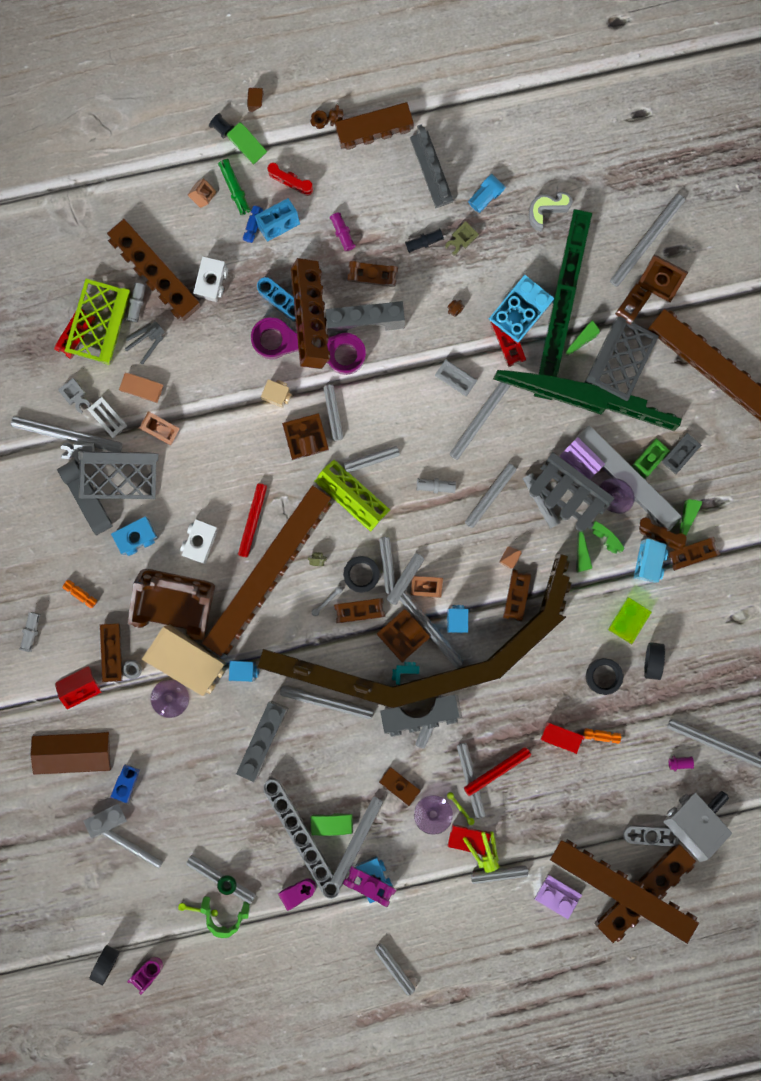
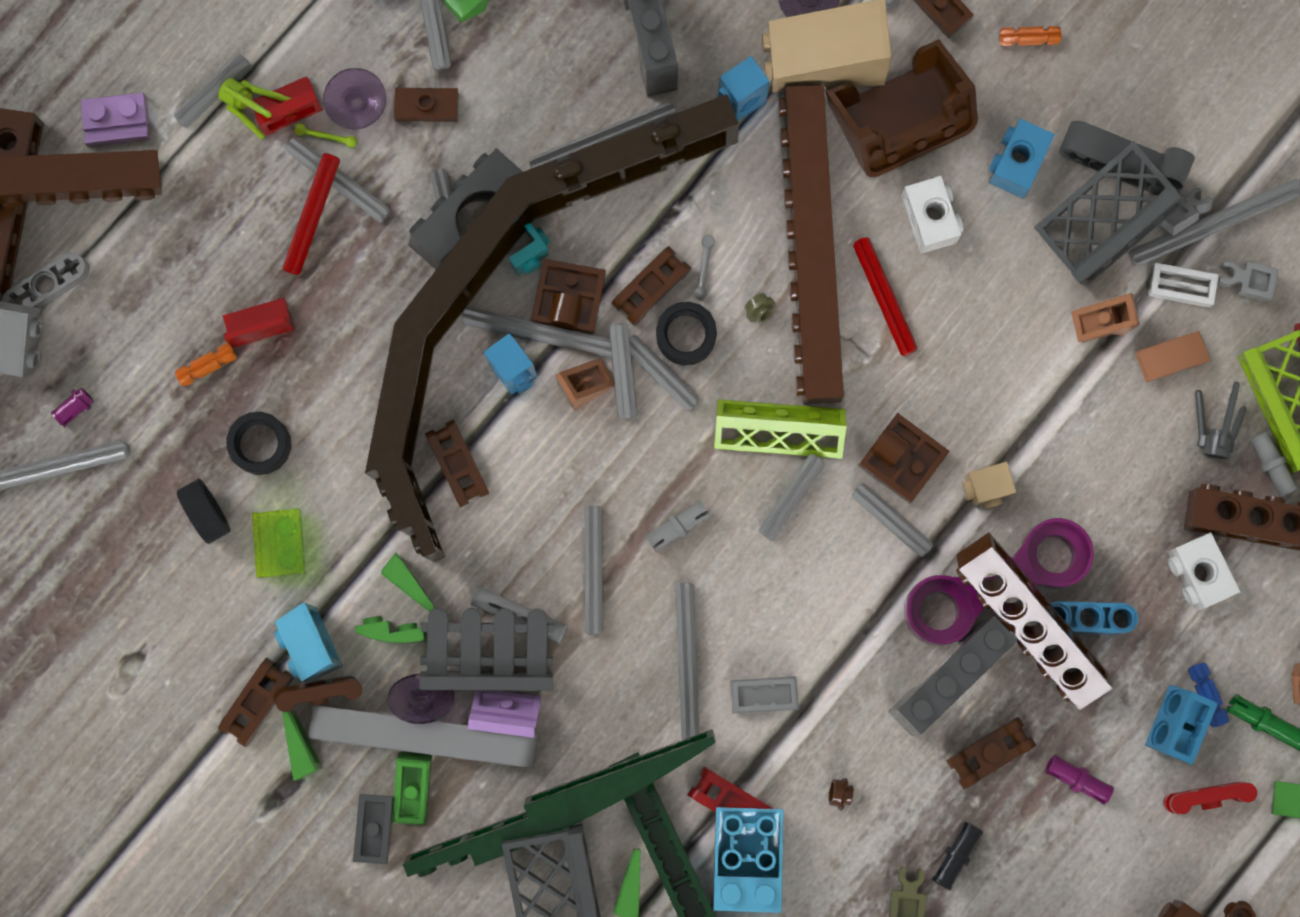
camera: 145 degrees right, 5 degrees down
nougat slope [499,547,522,569] -> none

